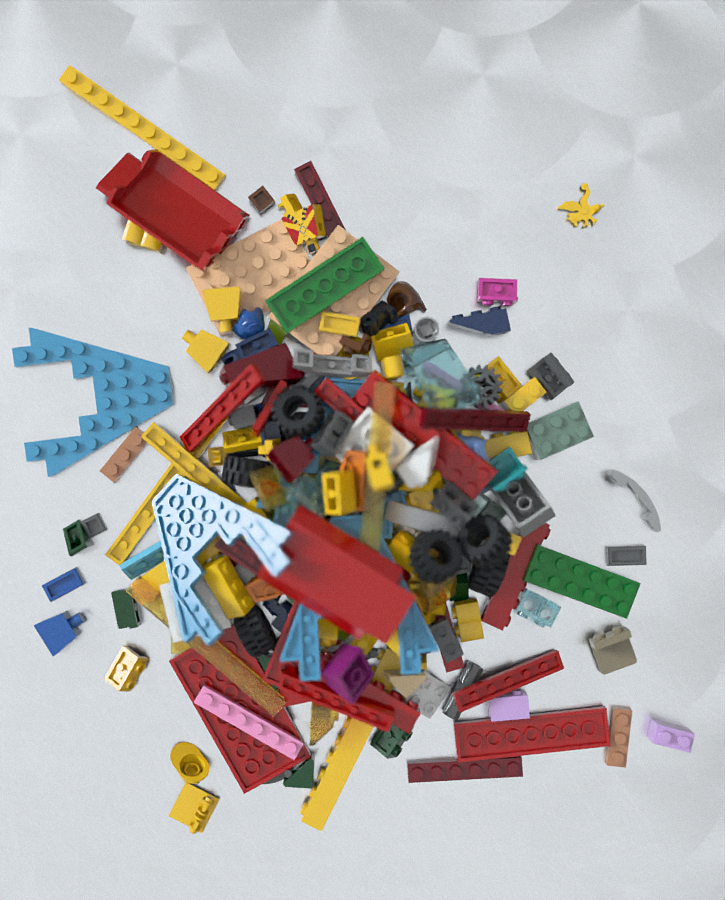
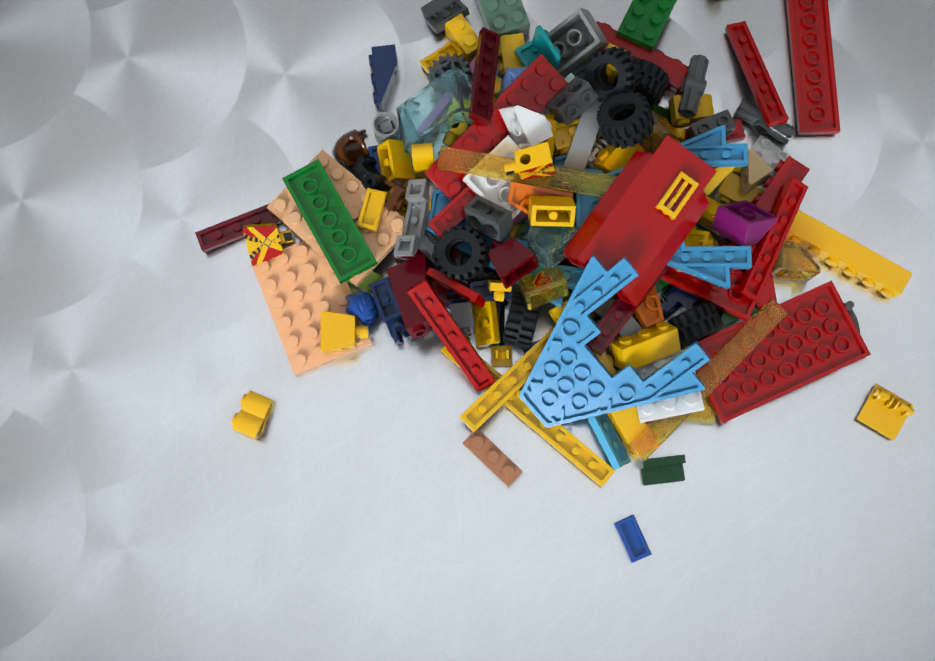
camera: 85 degrees left, 10 degrees down
dark azure wing [12,328,175,477] -> none
blue torso [34,611,85,656] -> none
yellow plate [59,65,226,191] -> none
dark green slope [63,520,95,557] -> none
dark grey tile [81,513,108,538] -> none
red panel [96,149,250,271] -> none
yellow bracket [104,646,149,692] -> none
yellow piece [170,742,210,784] -> none
yellow torso [182,329,231,374] -> none
bright pink plate [194,684,304,760] -> none
reddish brown plate [248,185,275,214] -> none
yellow tile [278,194,303,217] -> none
dark green slope [283,753,315,789] -> none
dark green bracket [370,724,414,759] -> none
dark red plate [407,756,523,783] -> none
dark pink bracket [477,278,518,306] -> none
lavender brick [488,689,530,722] -> none
clear light blue brick [516,588,562,628] -> none
none -> yellow tile [655,171,699,220]
none -> dark grey piece [678,55,709,118]

